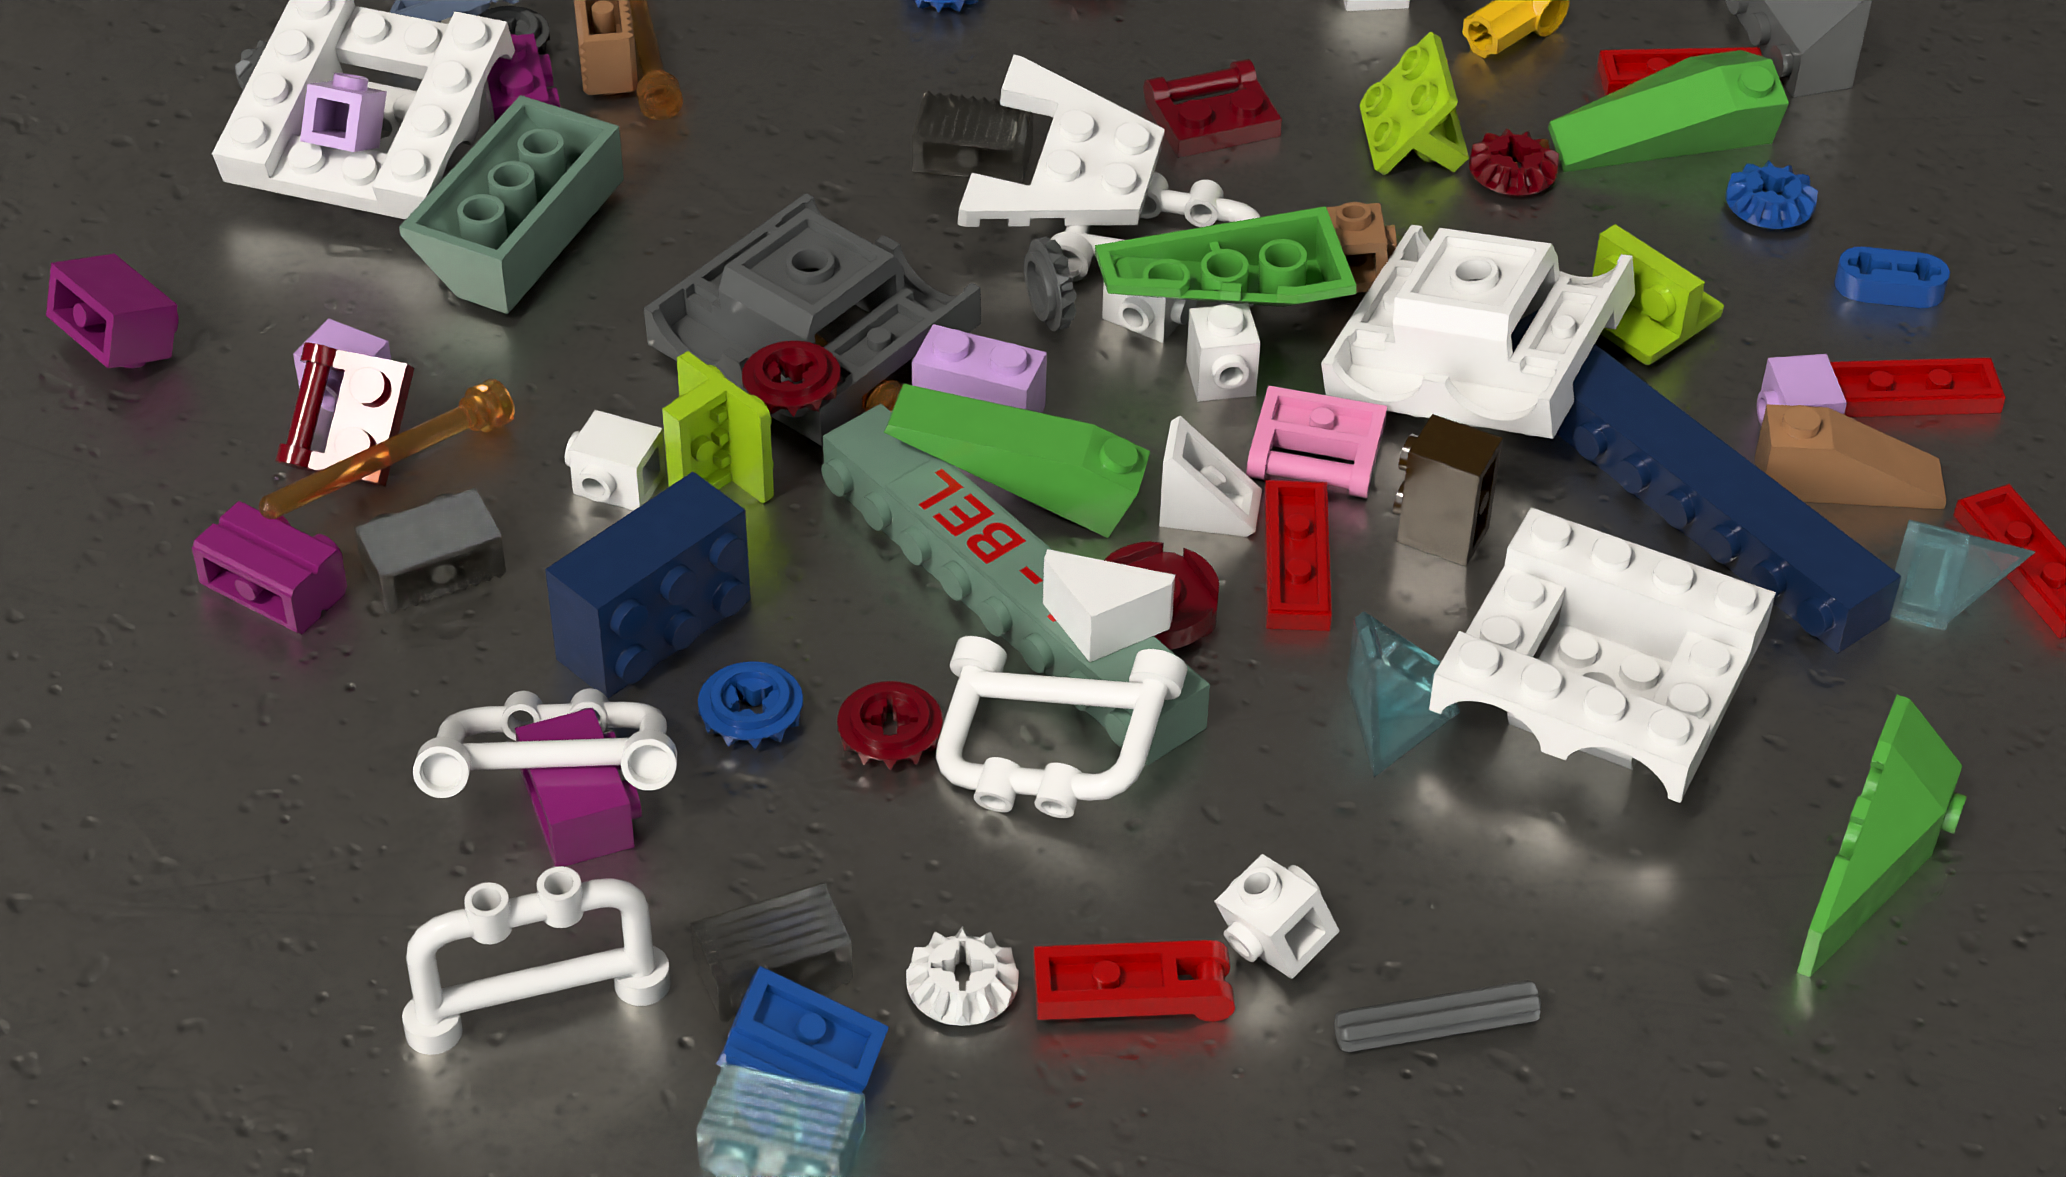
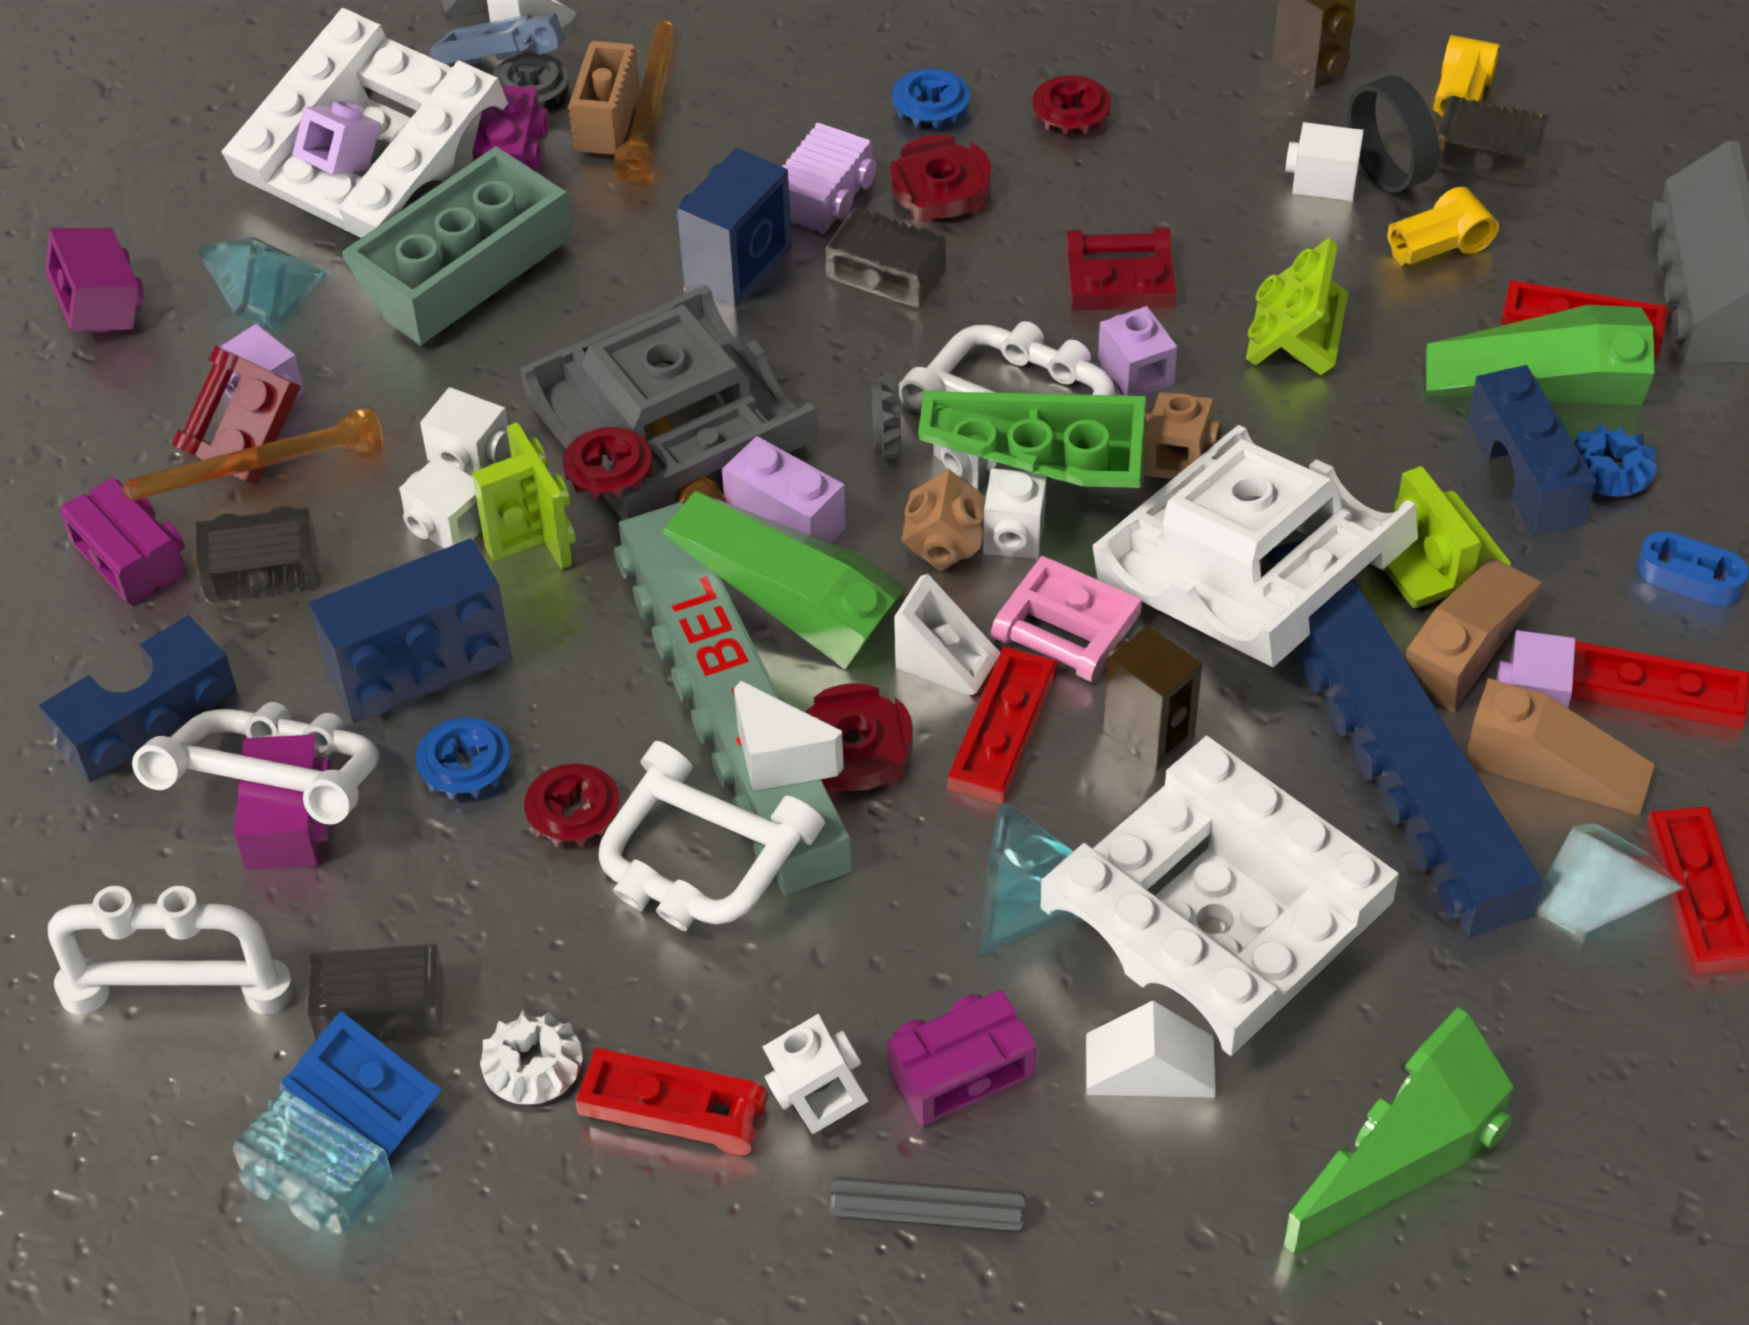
camera: 20 degrees right, 5 degrees up
white wing [958,55,1165,227] -> none
dark red gear [1469,128,1559,195] -> none
none -> dark blue arch [39,615,237,782]
none -> clear light blue slope [197,237,328,332]
none -> white brick [420,387,510,476]
none -> dark blue brick [676,148,792,307]
none -> lavender brick [782,122,877,235]
none -> magenta brick [887,990,1037,1126]
none -> dark red plate [890,135,991,223]
none -> medium nougat brick [901,469,986,572]
none -> white slope [1086,1001,1216,1098]
none -> lavender brick [1098,306,1177,396]
none -> medium nougat slope [1405,557,1542,713]
none -> dark blue arch [1468,365,1596,537]

